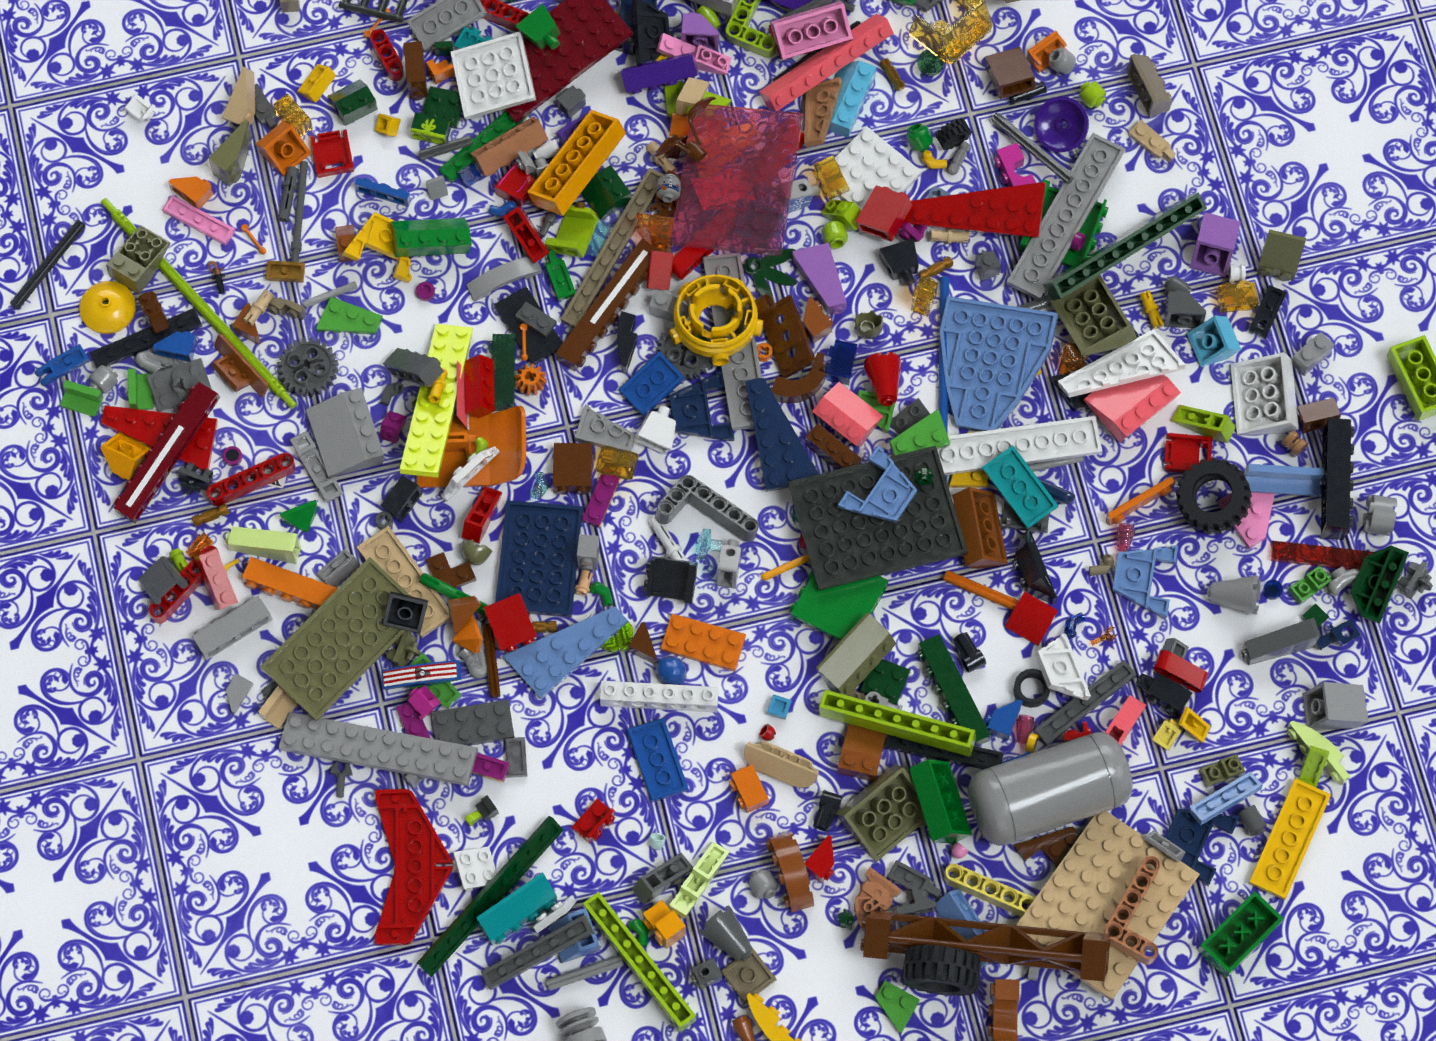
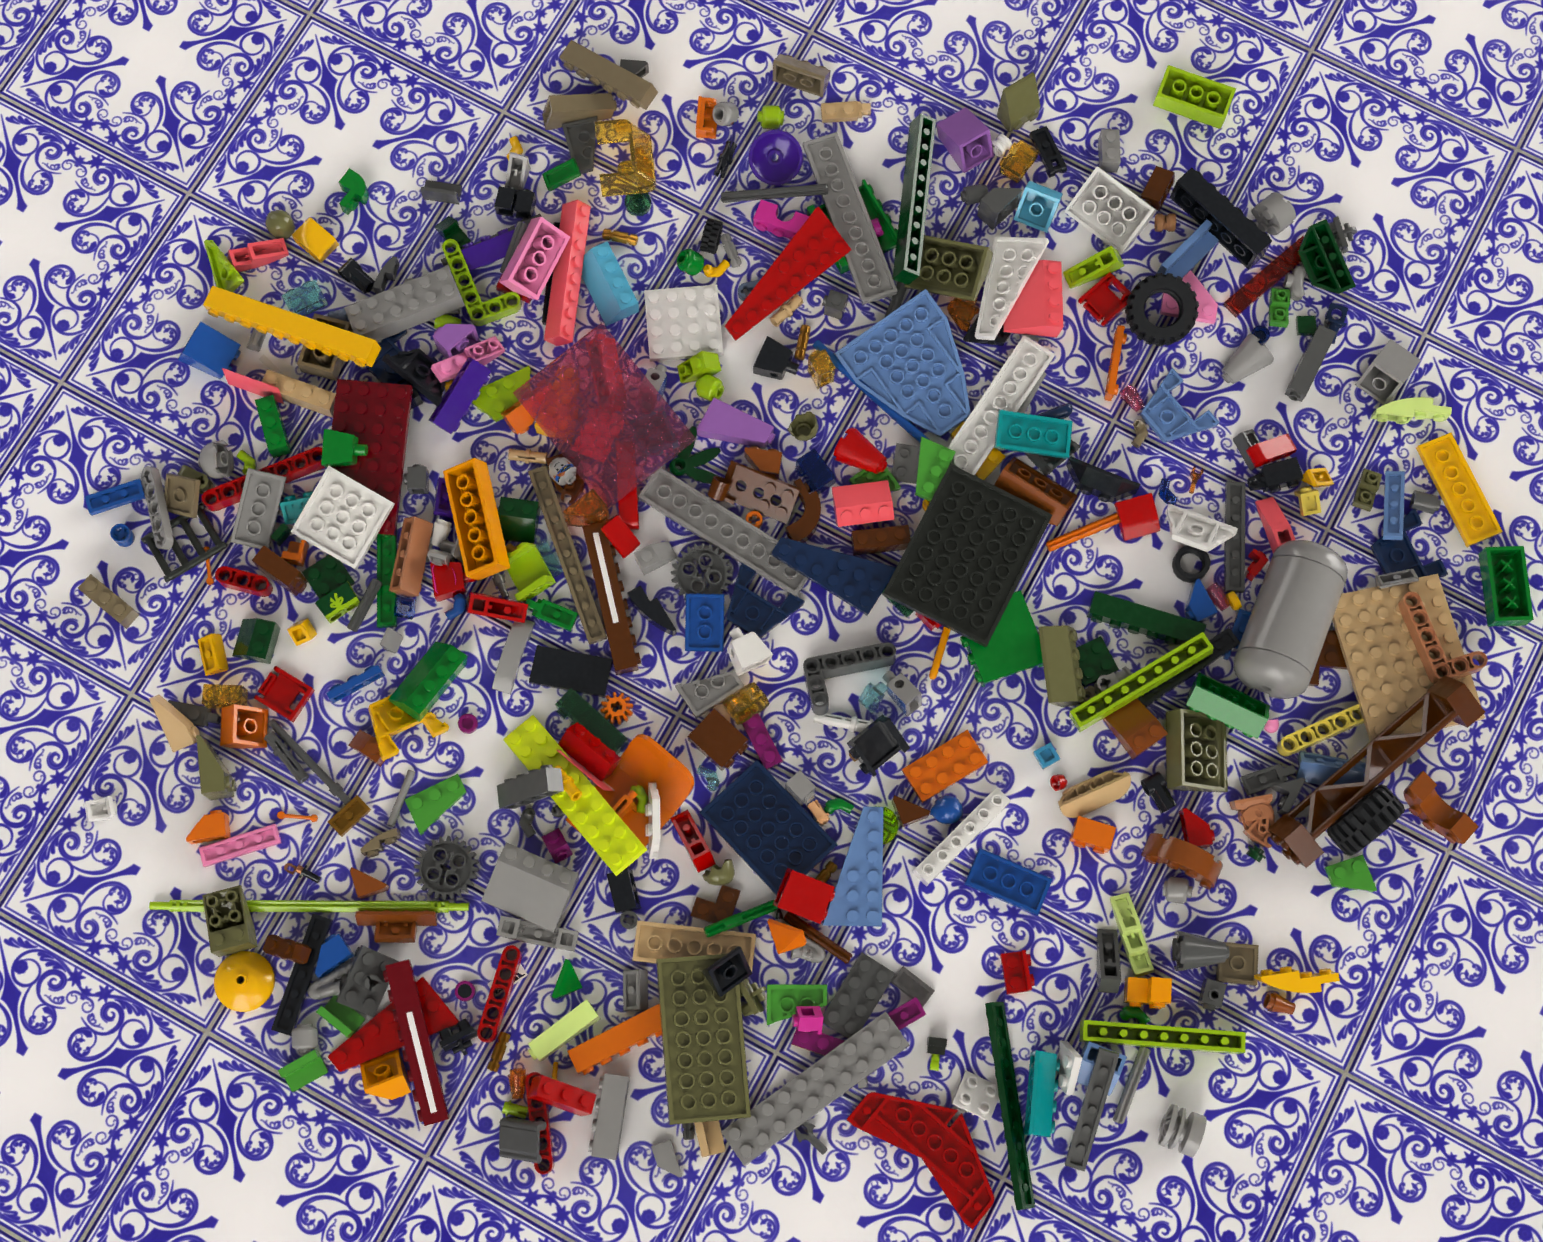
camera: 50 degrees left, 5 degrees up
black axle [10,220,85,310] -> none
blue hinge [35,344,90,386] -> none
tan pin [243,289,274,326] -> none
slope [382,660,461,690] -> none
dark orange slope [448,596,481,634] -> none
dark grey plate [515,302,557,338] -> none
orange hinge [520,323,528,361] -> none
light aqua hinge [649,833,666,850] -> none
reddish brown plant [653,97,716,163] -> none
yellow piece [669,274,763,366] -> none
tan panel [676,77,709,115] -> none
medium nougat wing [804,77,843,147] -> none
clear yellow brick [812,155,850,200] -> none
medium blue wing [838,445,917,523] -> none
red brick [856,185,912,242] -> none
magenta bracket [897,222,927,242] -> none
dark green plate [914,468,934,485] -> none
black piece [952,632,987,673] -> none
reddish brown brick [985,47,1035,99] -> none
yellow pin [1139,290,1164,329] -> none
lime plate [1298,745,1329,787] -> none

